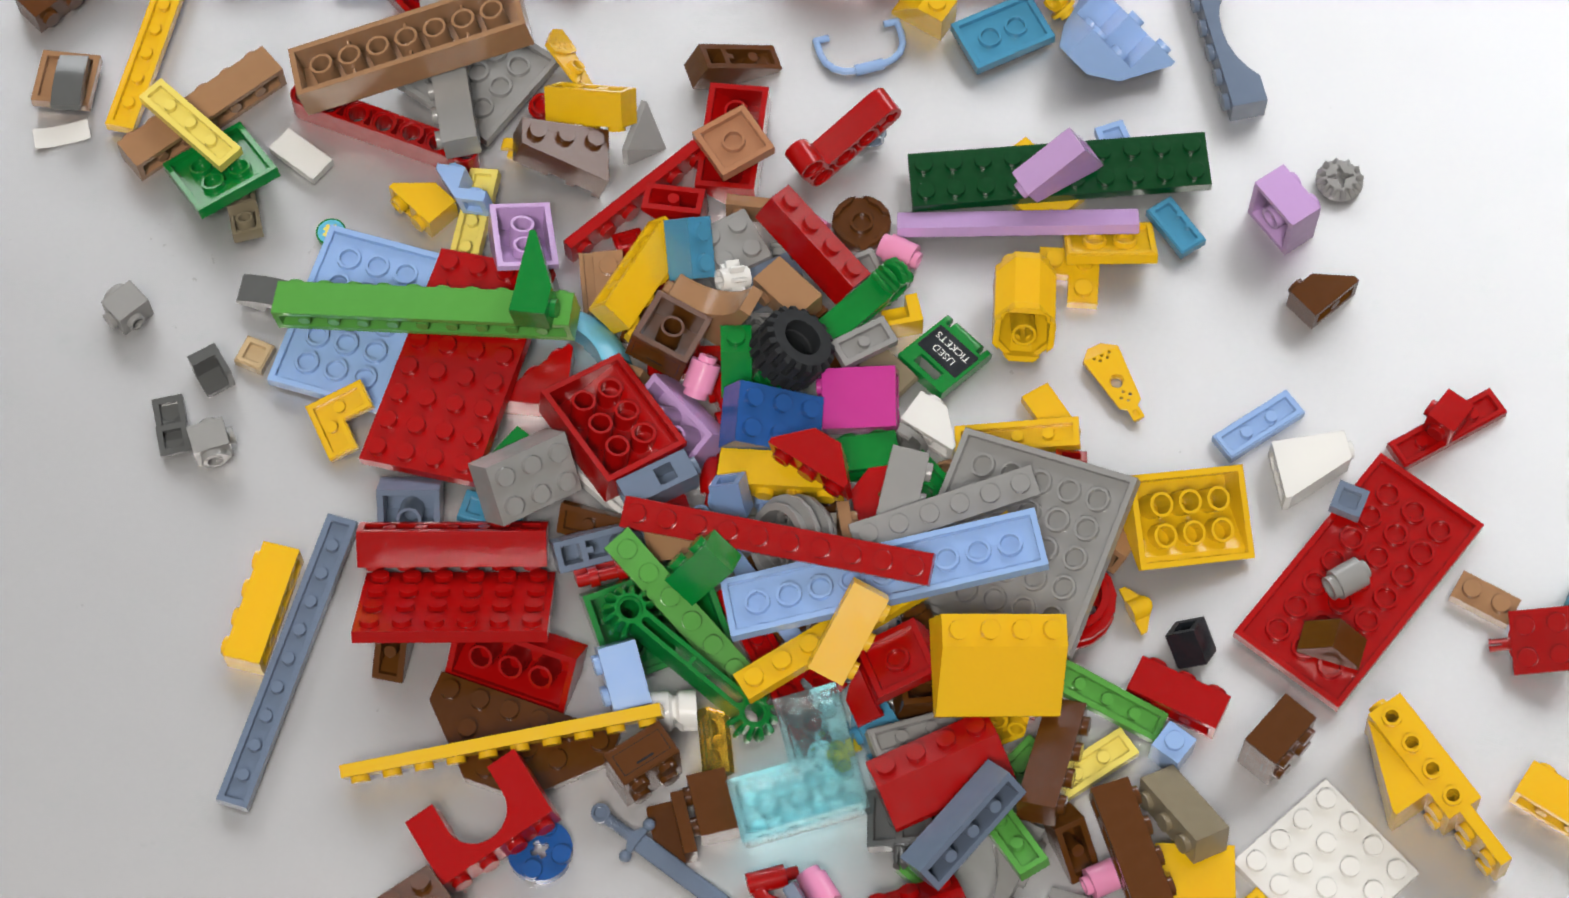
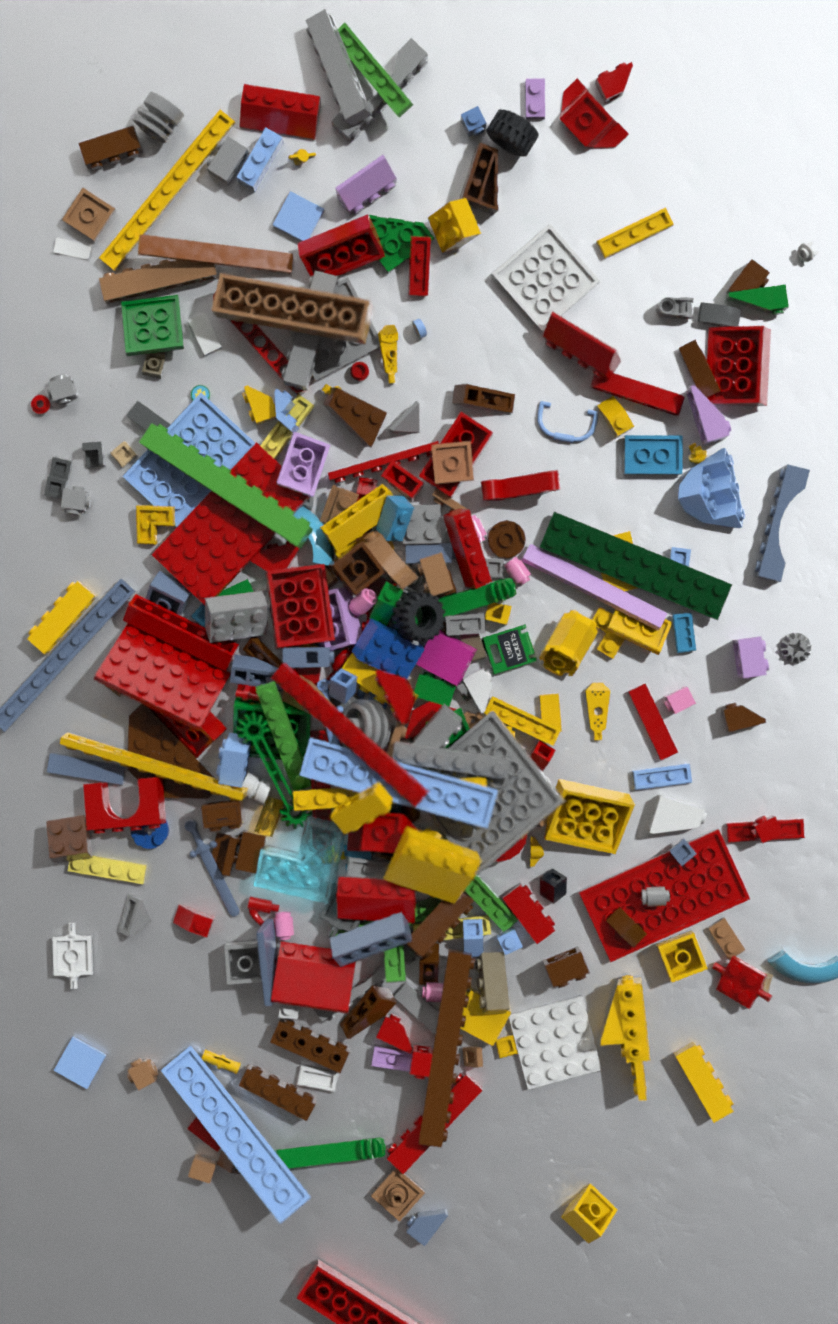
camera: 25 degrees right, 25 degrees up
dark grey slope [50,55,91,110] -> none
light yellow plate [139,78,243,172] -> none
green slope [509,230,560,329] -> none
yellow brick [544,82,637,132] -> none
green brick [665,530,742,606] -> none
white gear [714,259,752,292] -> none
lavender slope [1012,128,1103,203] -> none
none -> red plate [31,395,51,414]
none -> sand blue tile [47,753,126,785]
none -> dark orange tile [138,234,293,274]
none -> light blue tile [412,318,427,339]
none -> light blue slope [463,919,483,957]
none -> red tile [628,683,678,761]
none -> yellow brick [656,930,708,983]
none -> bright pink brick [664,686,696,714]

